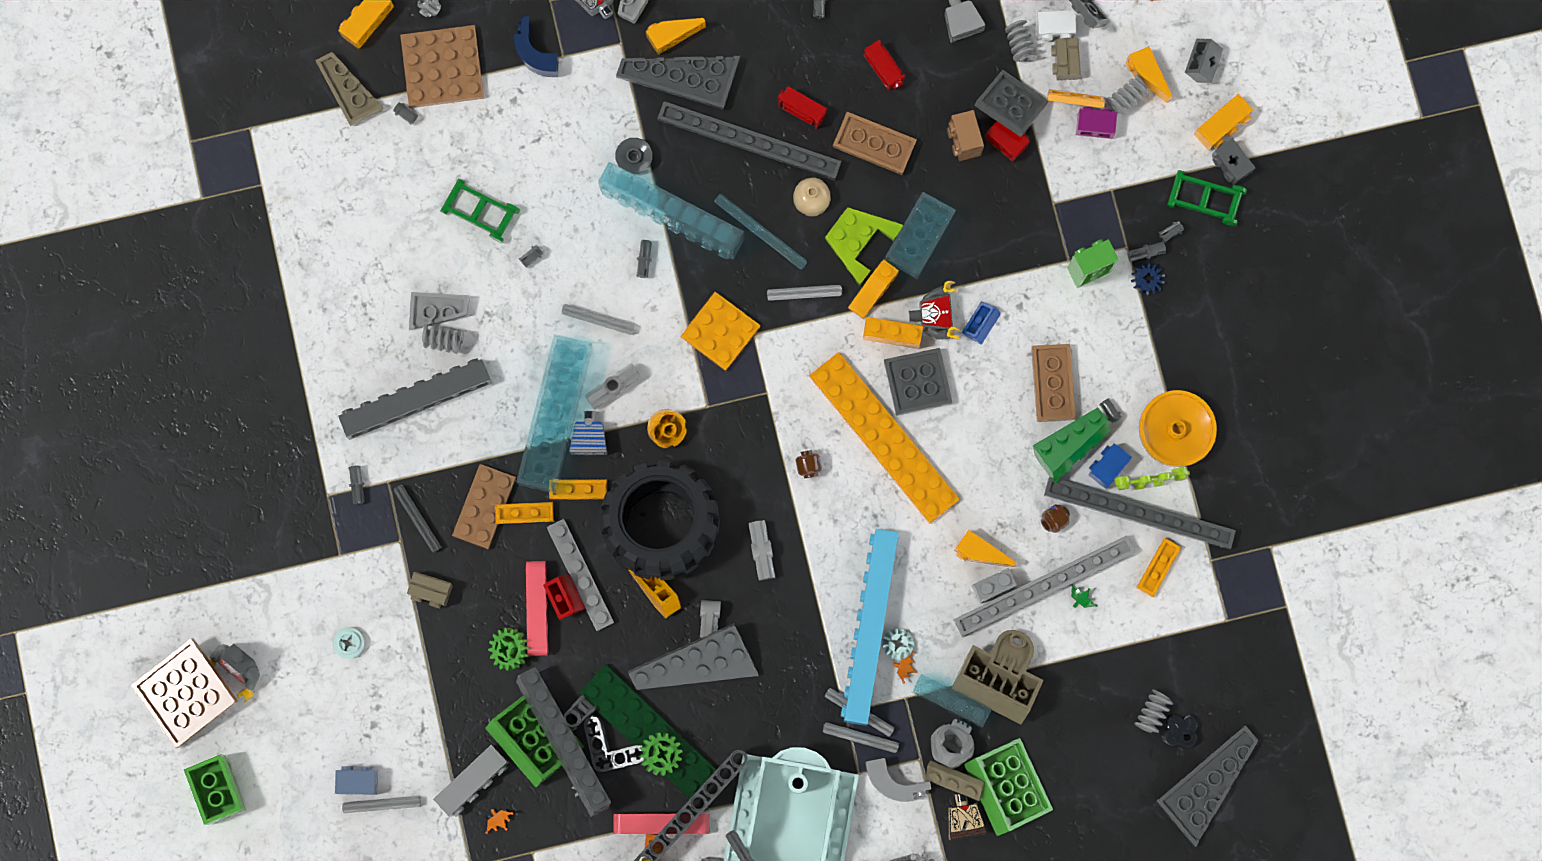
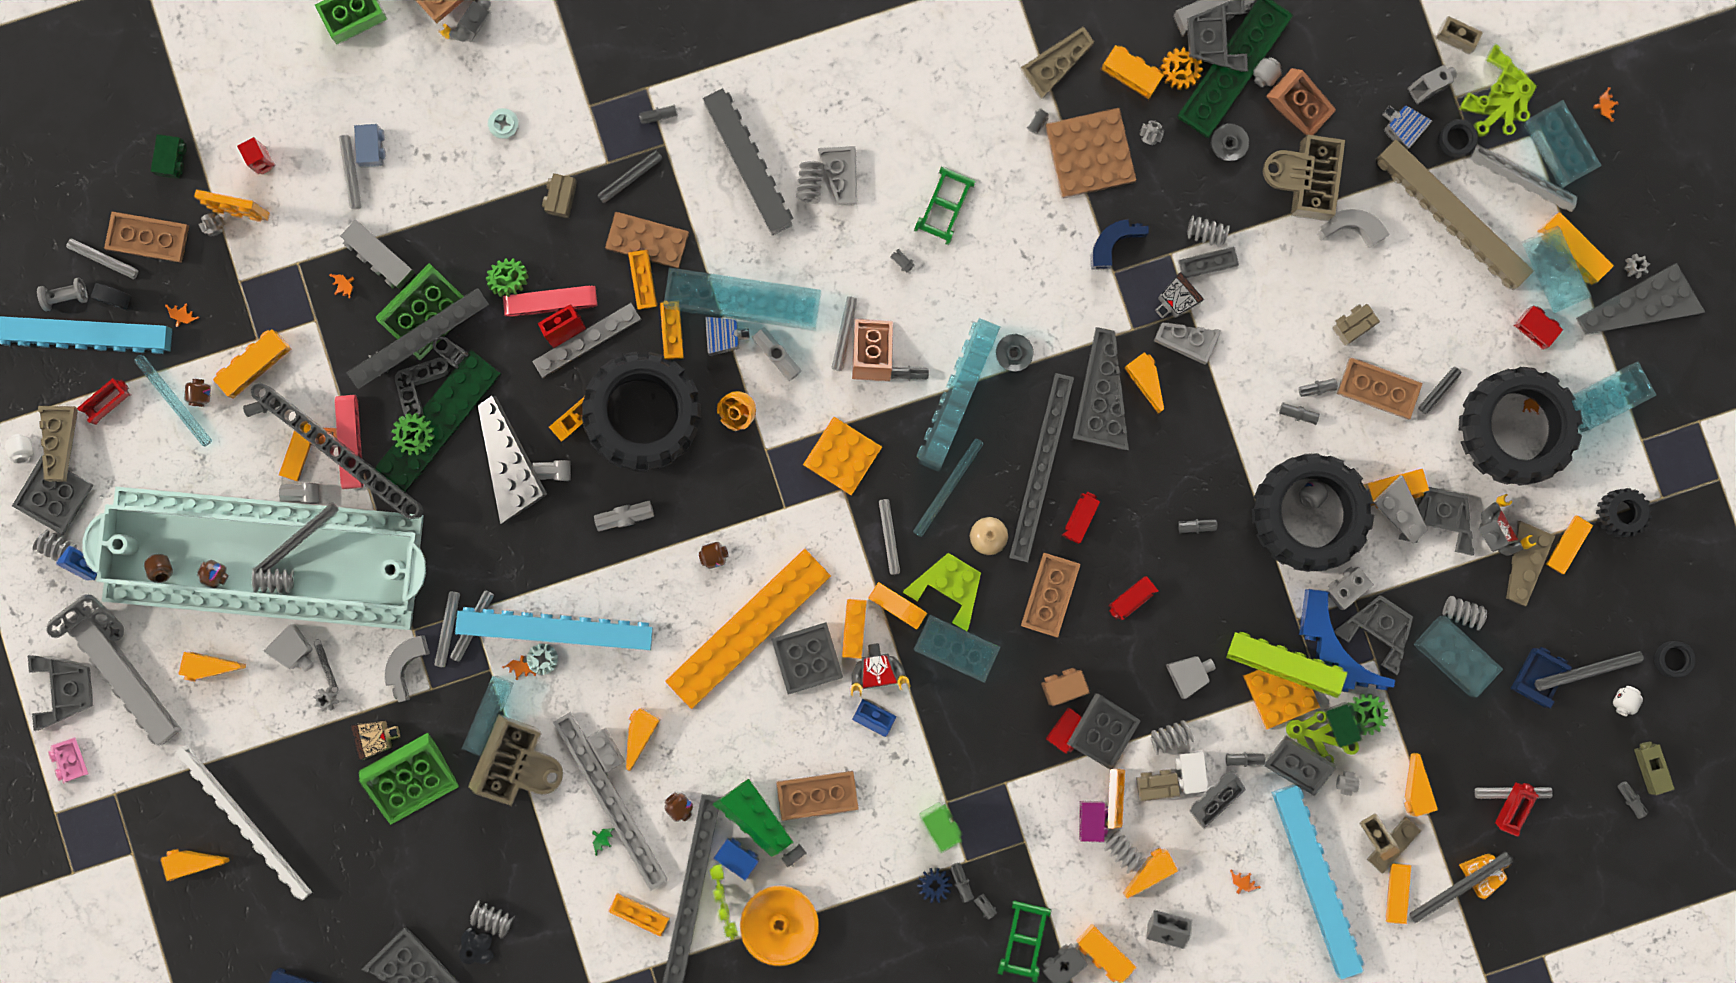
camera: 80 degrees right, 5 degrees up
dark tan plate [925,761,985,801] -> none
light grey helmet [931,719,974,769] -> none
none -> nougat slope [852,319,893,381]

